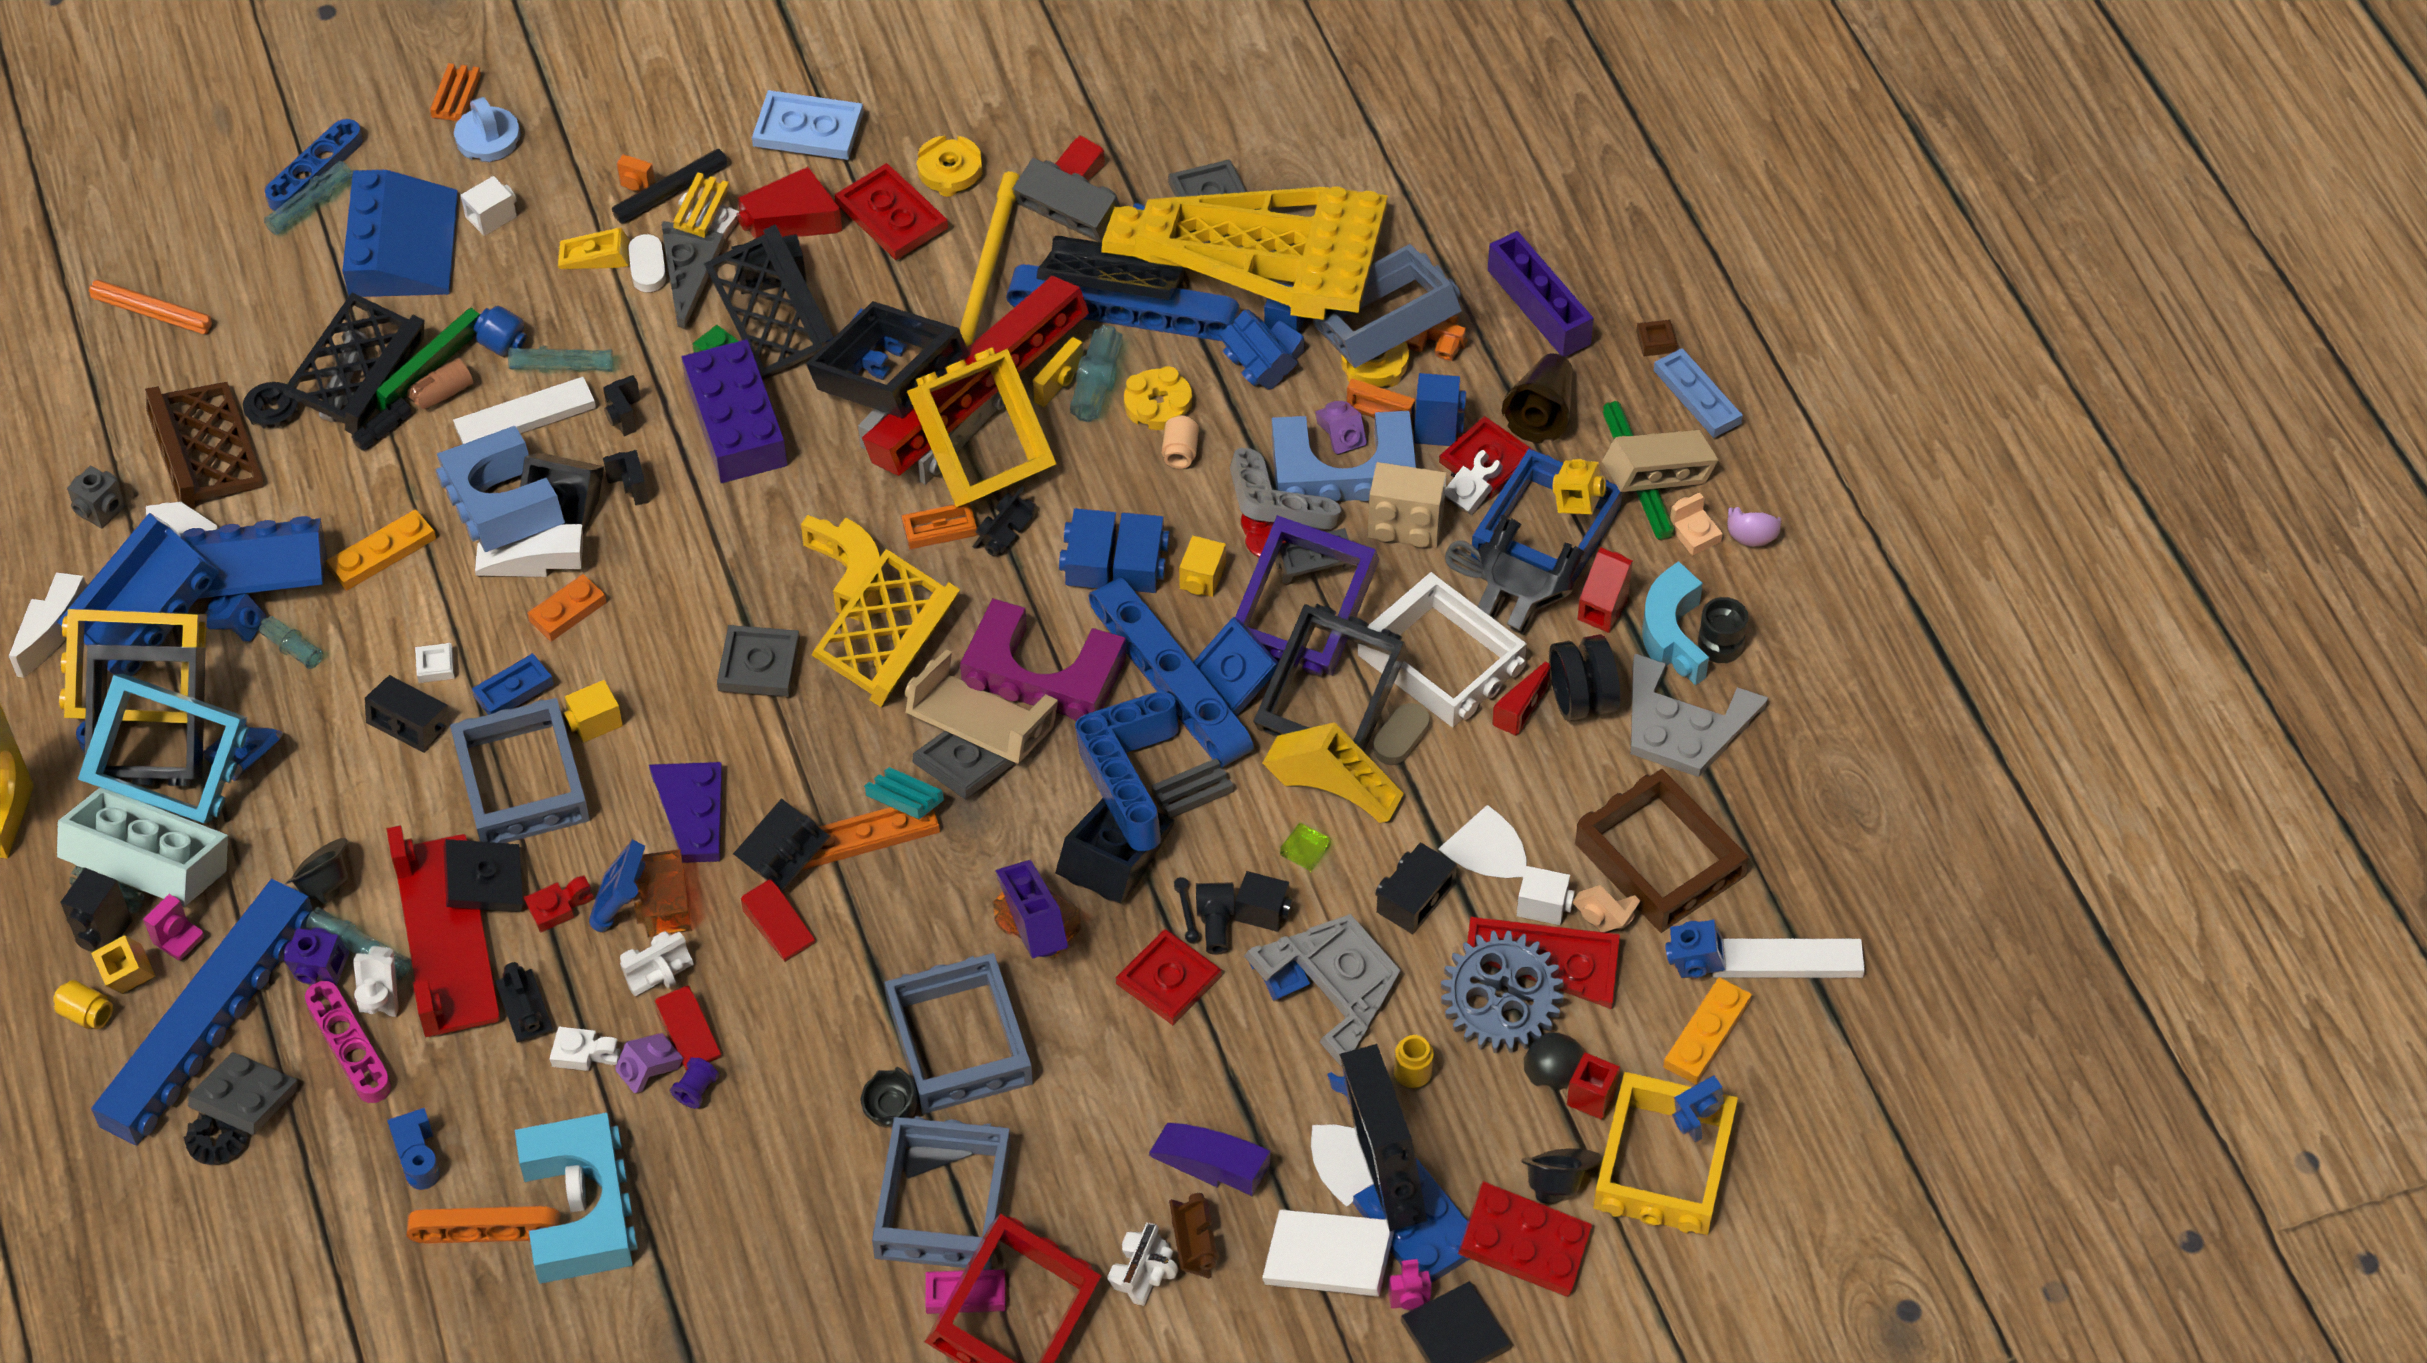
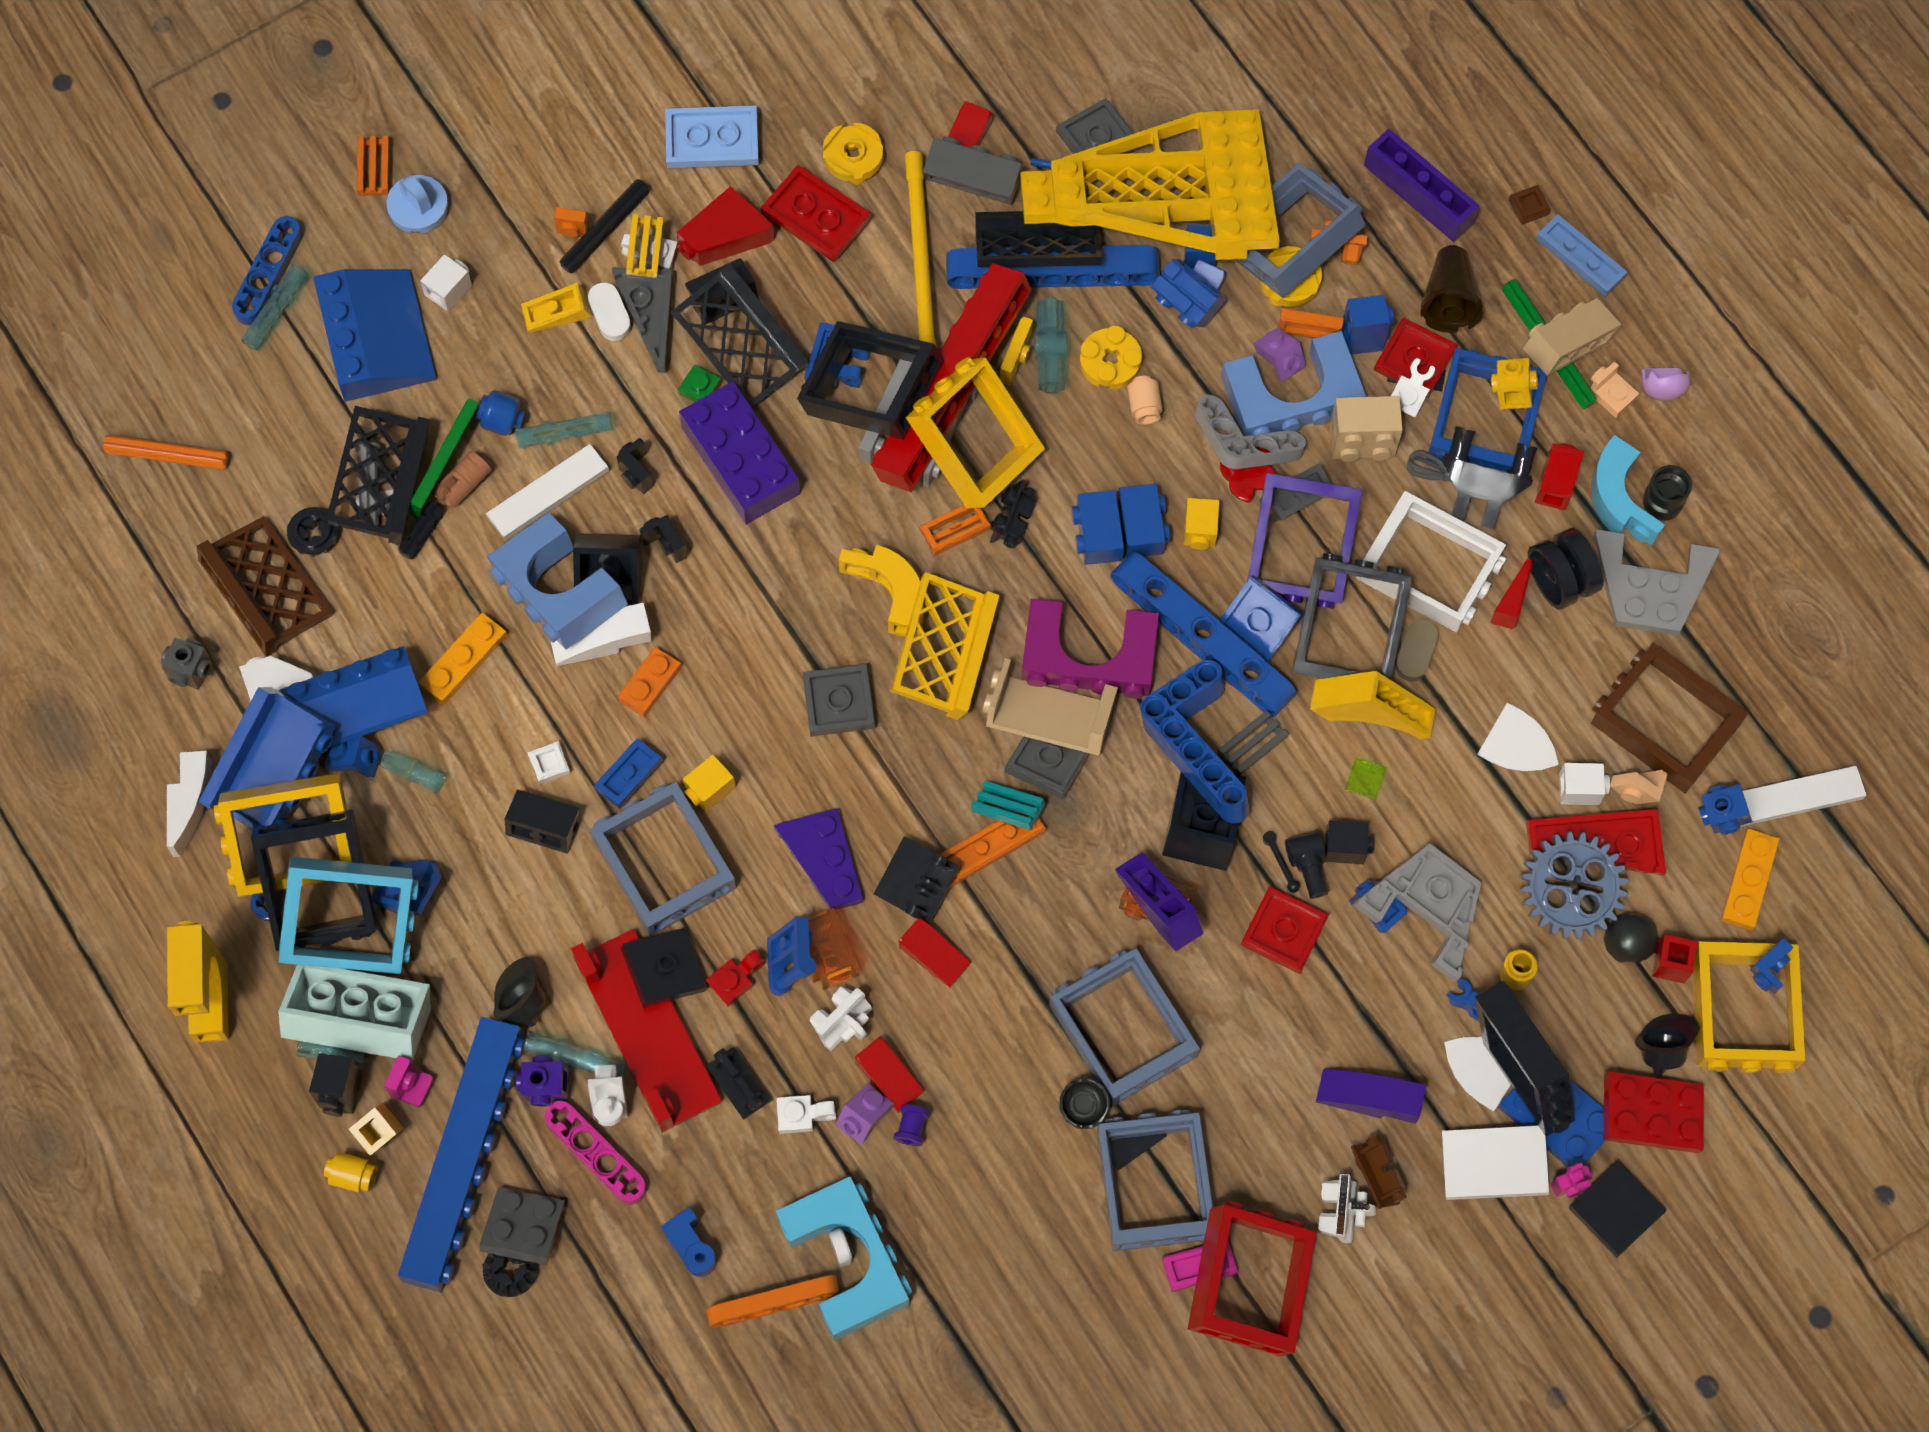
camera: 15 degrees left, 15 degrees up
black brick [1375,842,1457,935] -> none

